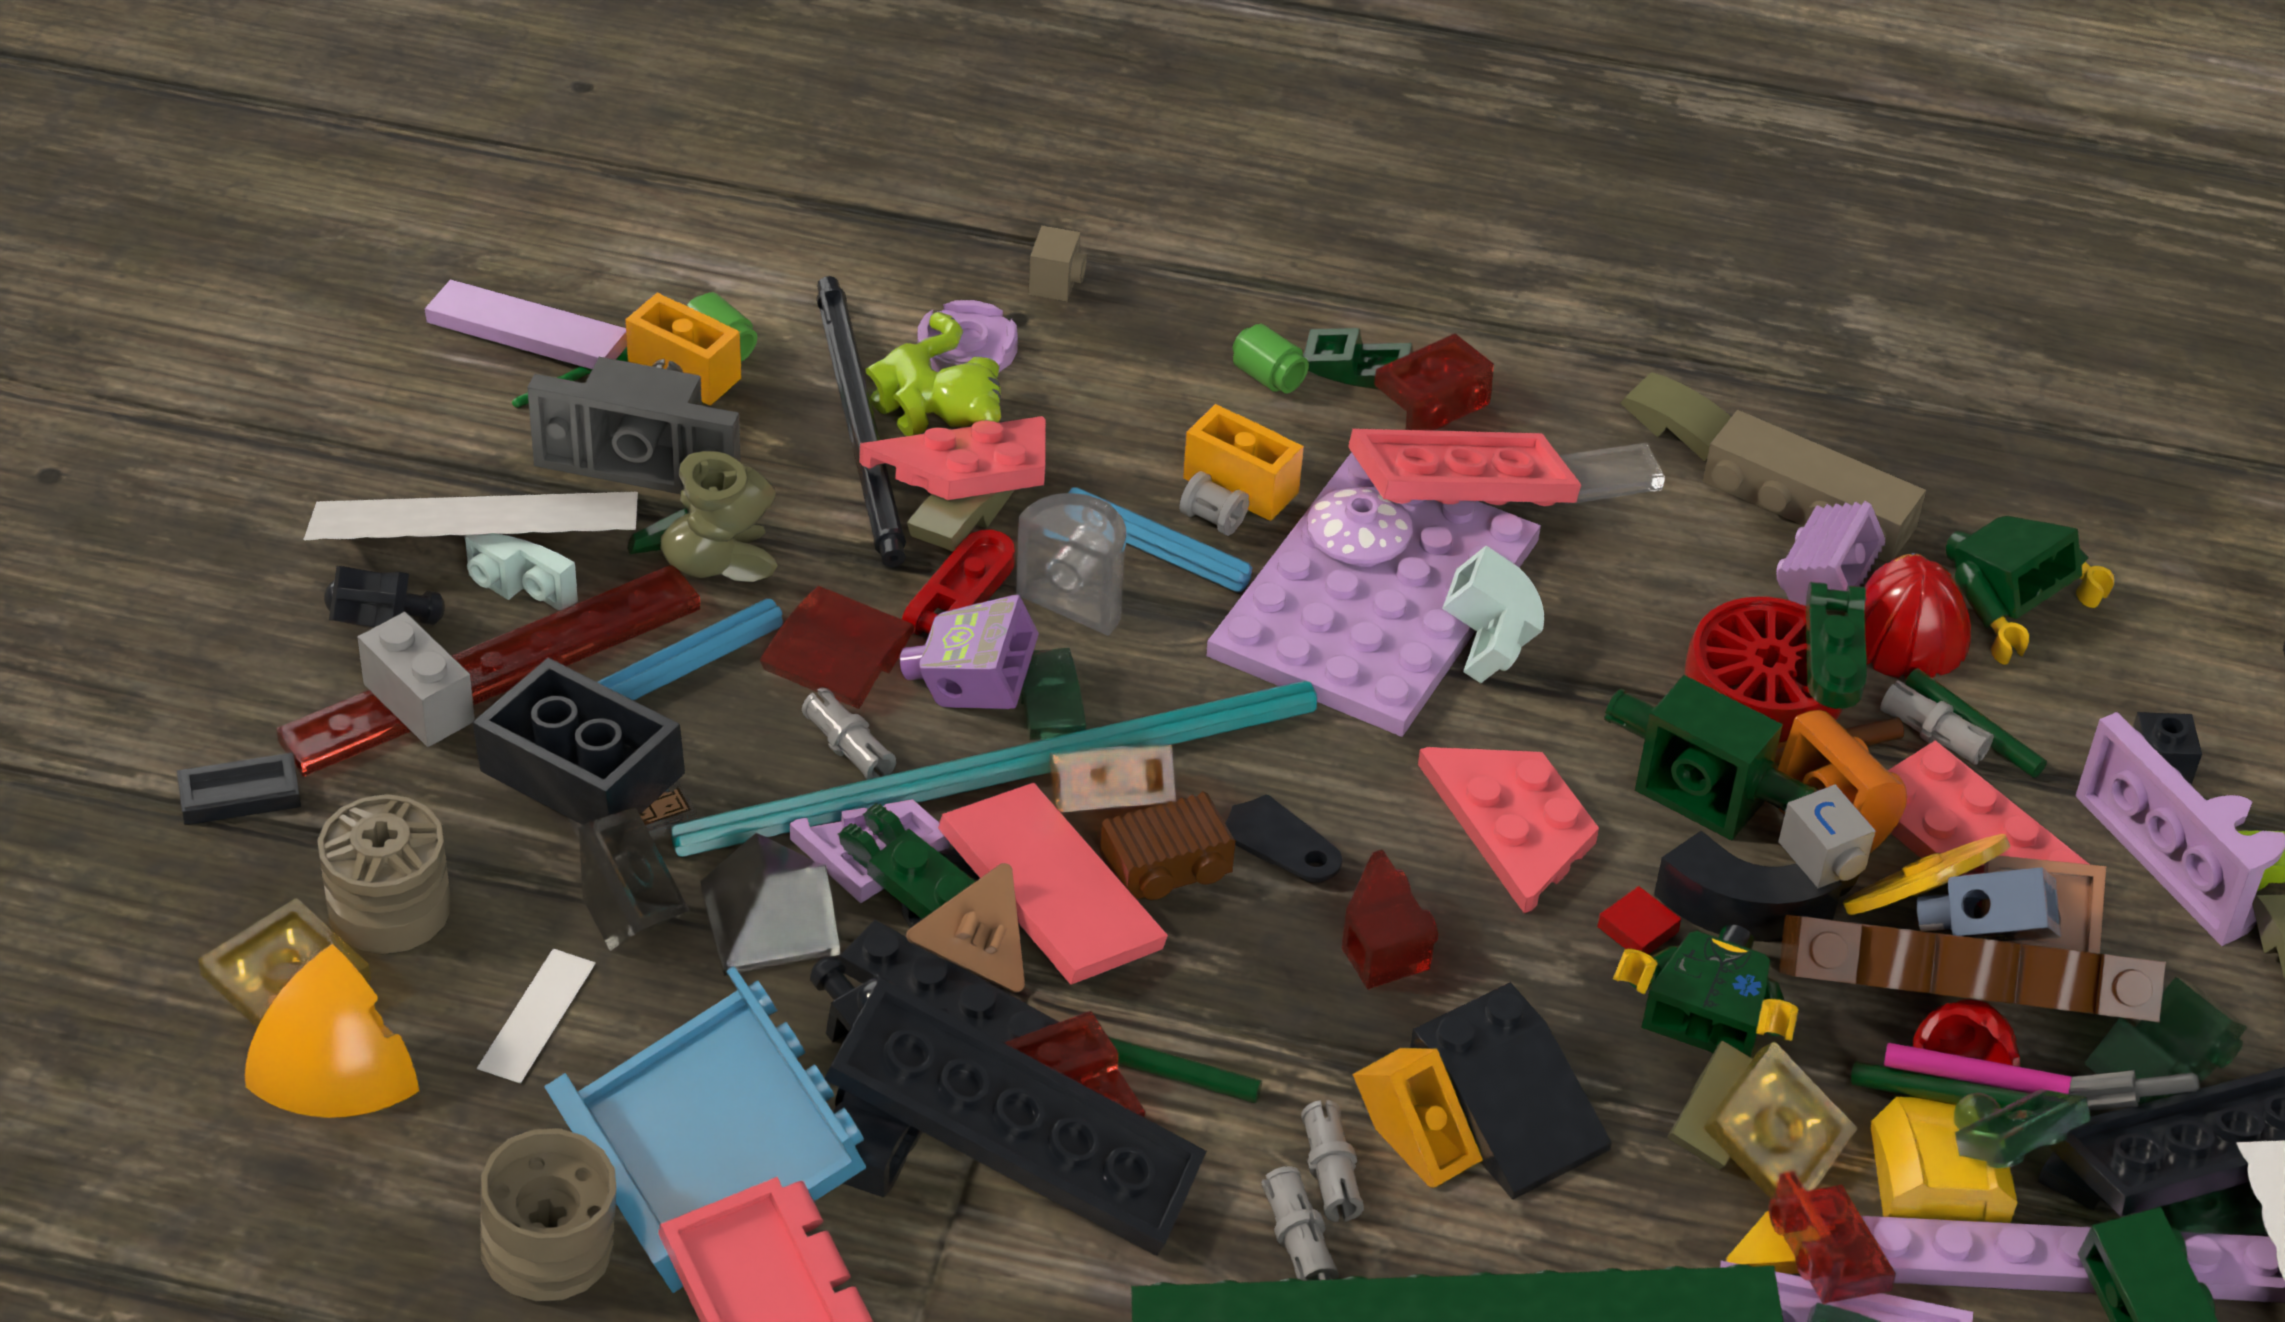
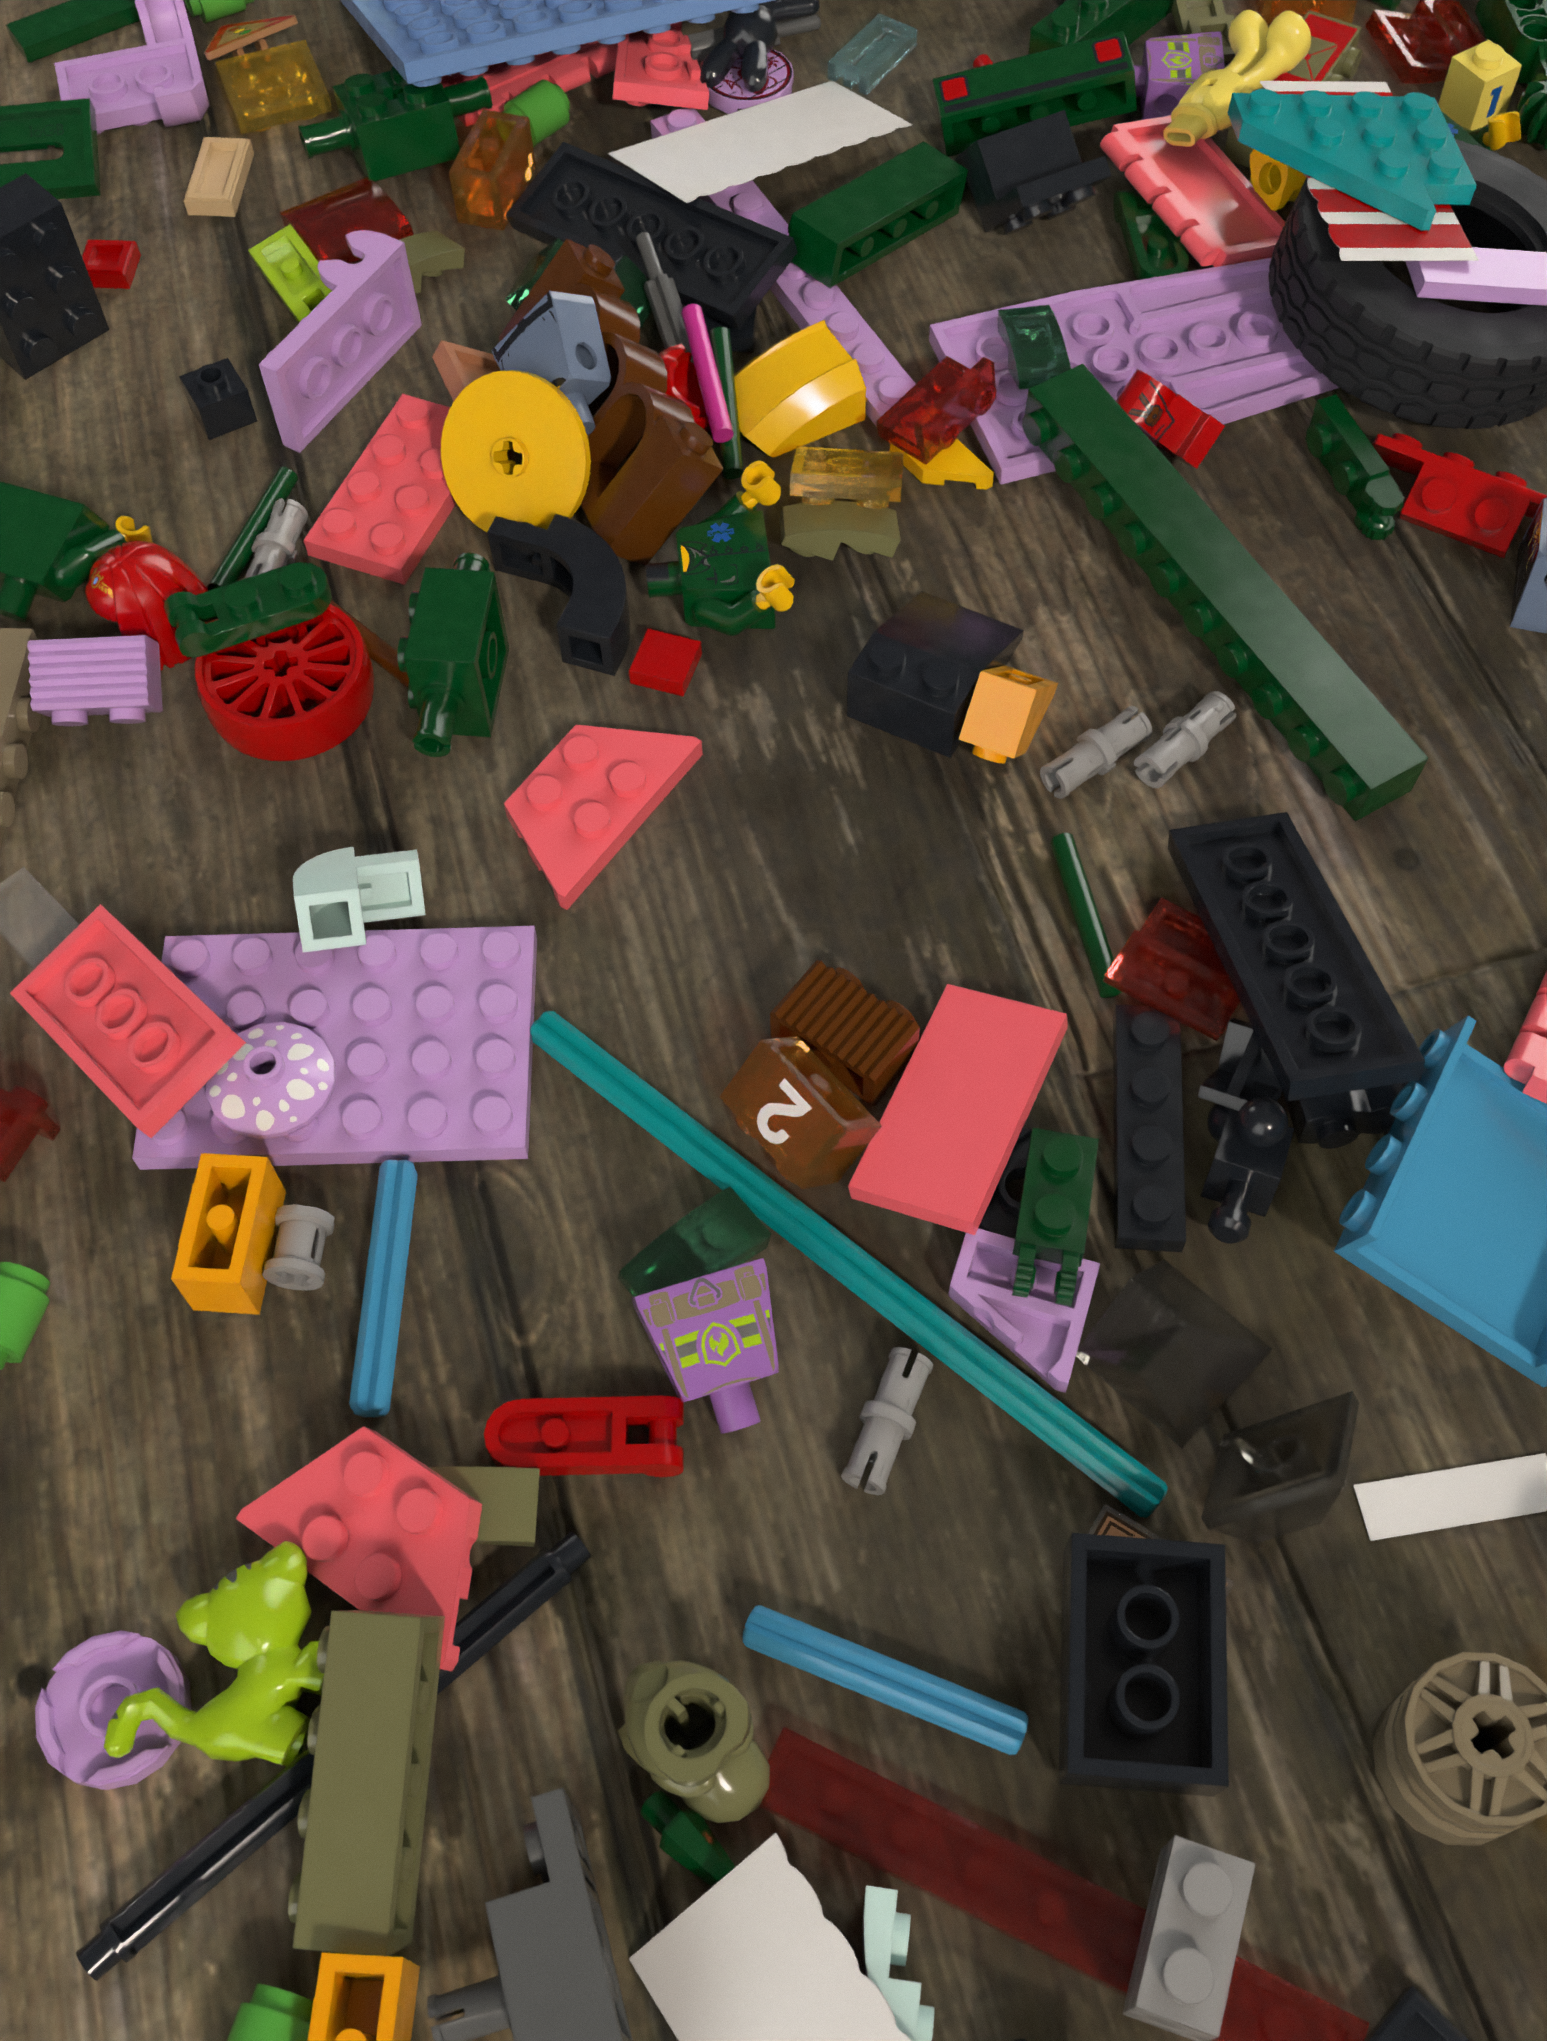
camera: 115 degrees left, 15 degrees up
clear red slope [760,586,915,709] -> none
medium nougat piece [906,863,1025,993] -> none
clear brick [1016,493,1126,636] -> none
black piece [1225,794,1342,883] -> none
clear red slope [1341,849,1438,990] -> none
orange brick [1777,710,1907,853] -> none
light grey brick [1778,785,1876,888] -> none
clear green plate [1953,1089,2091,1168] -> none
none -> olive brick [288,1610,445,1956]

